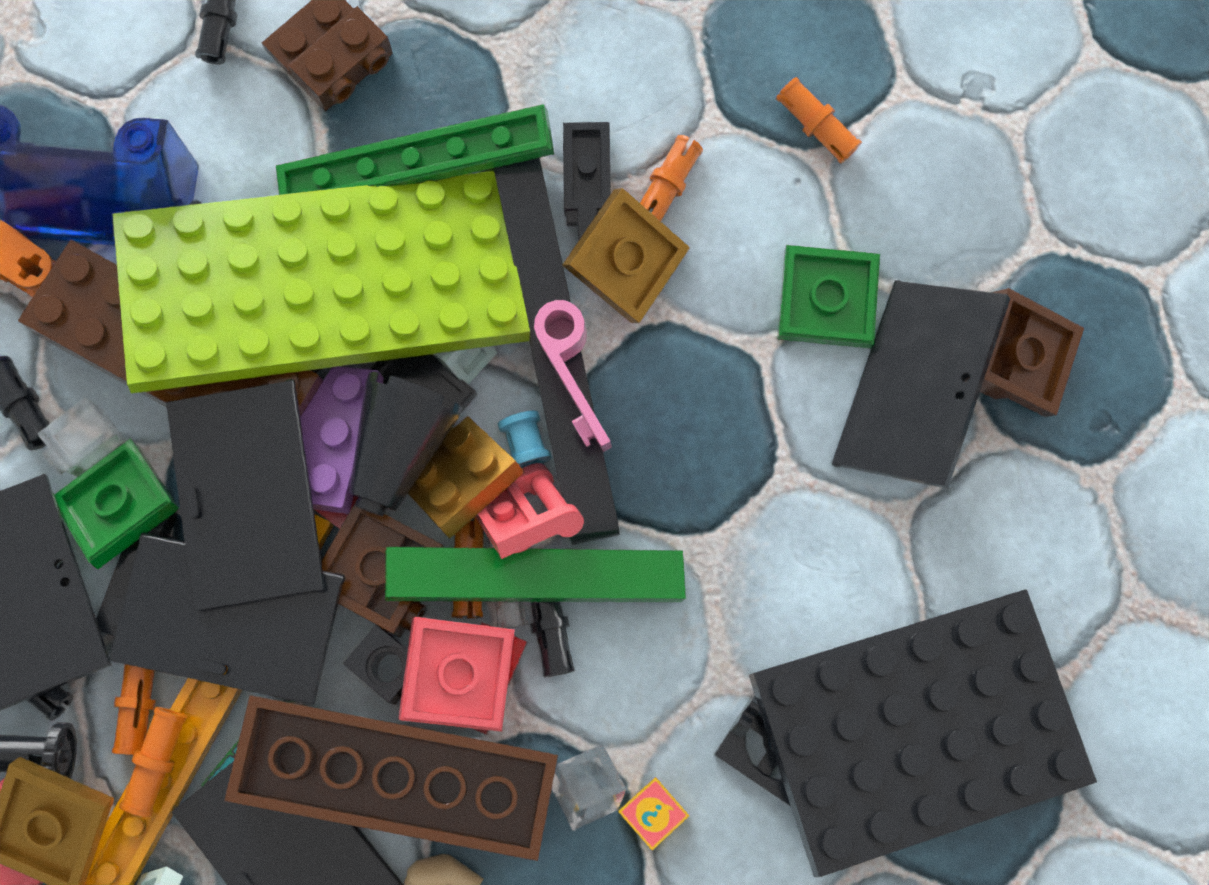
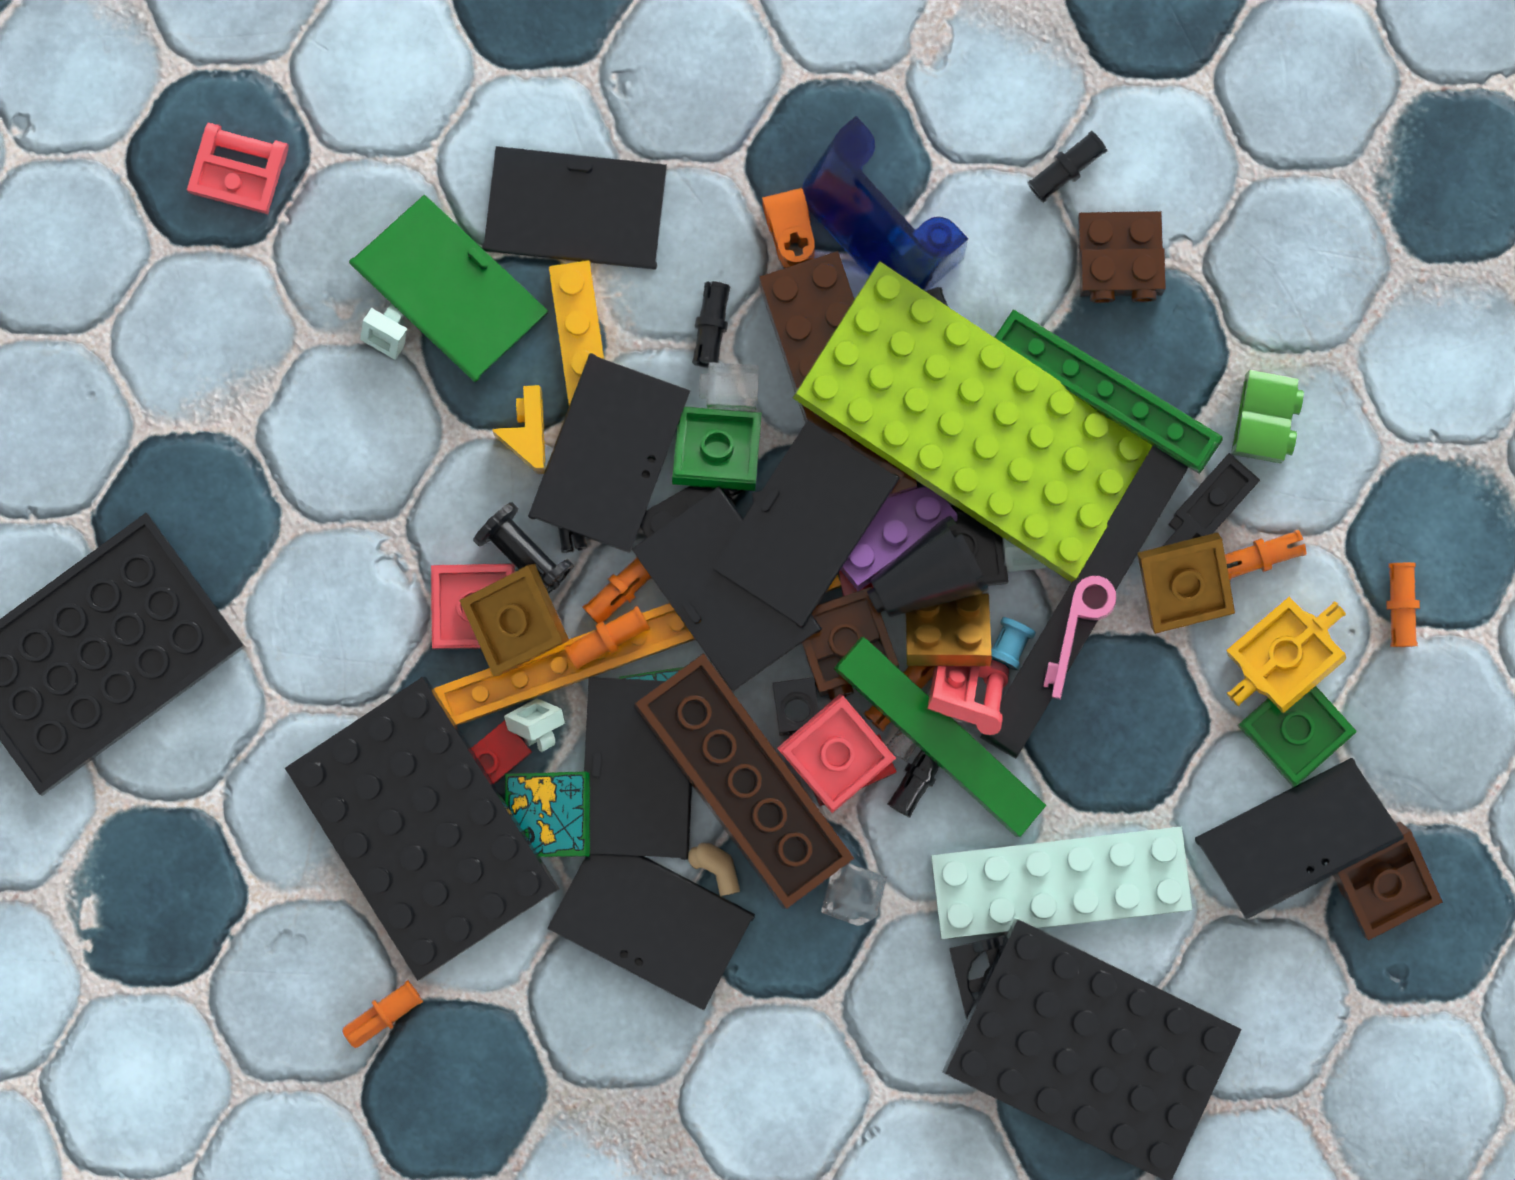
camera: 45 degrees right, 5 degrees up
tile [618,777,689,850] -> none
none -> light aqua plate [931,826,1192,939]
none -> yellow plate [1226,597,1347,713]
none -> bright green brick [1231,370,1304,464]

